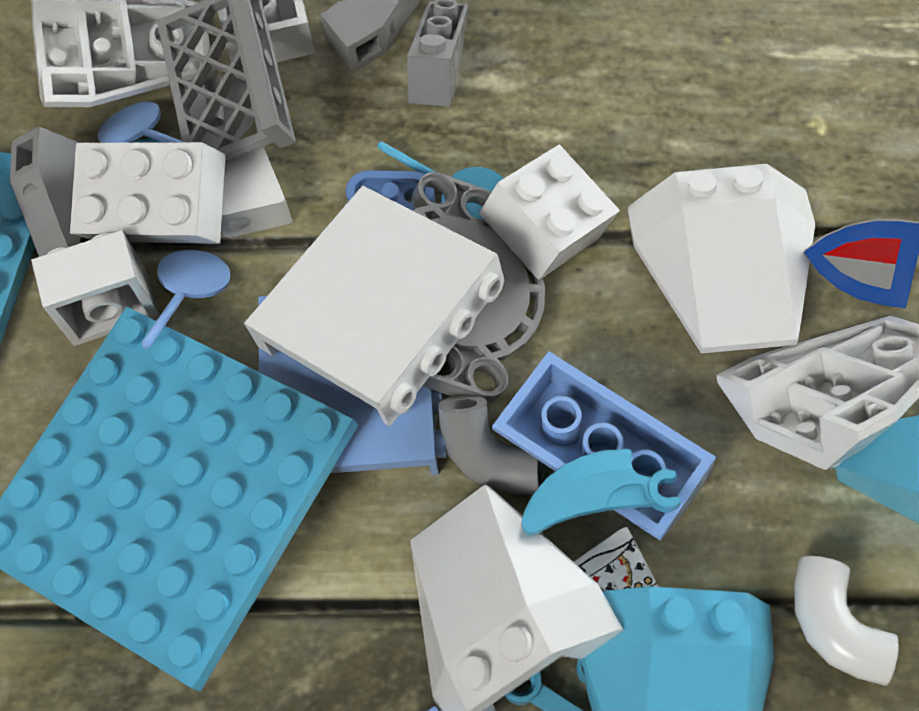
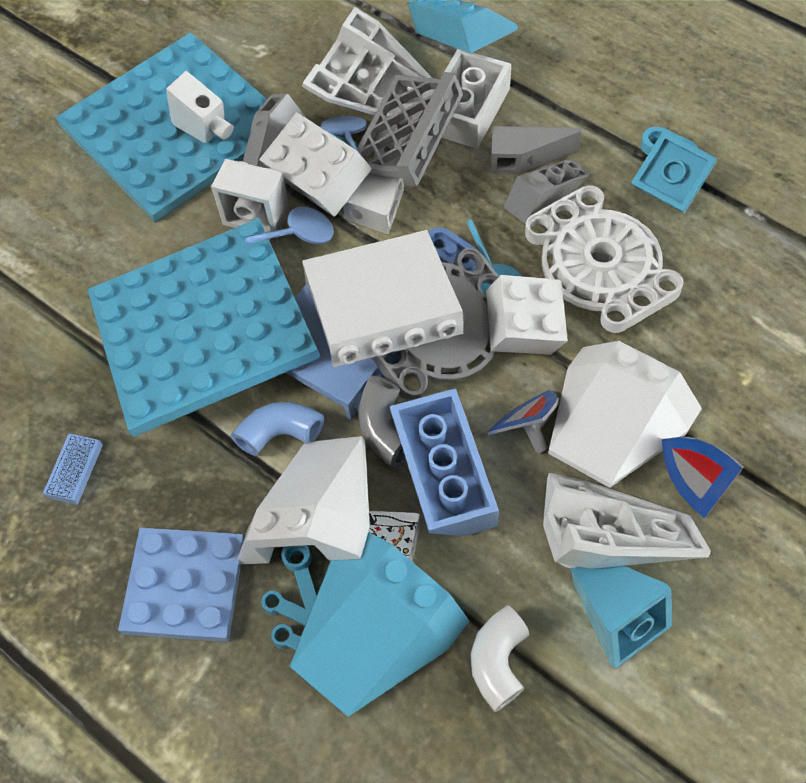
camera: 35 degrees right, 5 degrees down
medium azure piece [521,449,681,535] -> none
none -> light blue cylinder [231,402,325,456]
none -> shield [487,390,559,453]
none -> white piece [525,186,684,333]

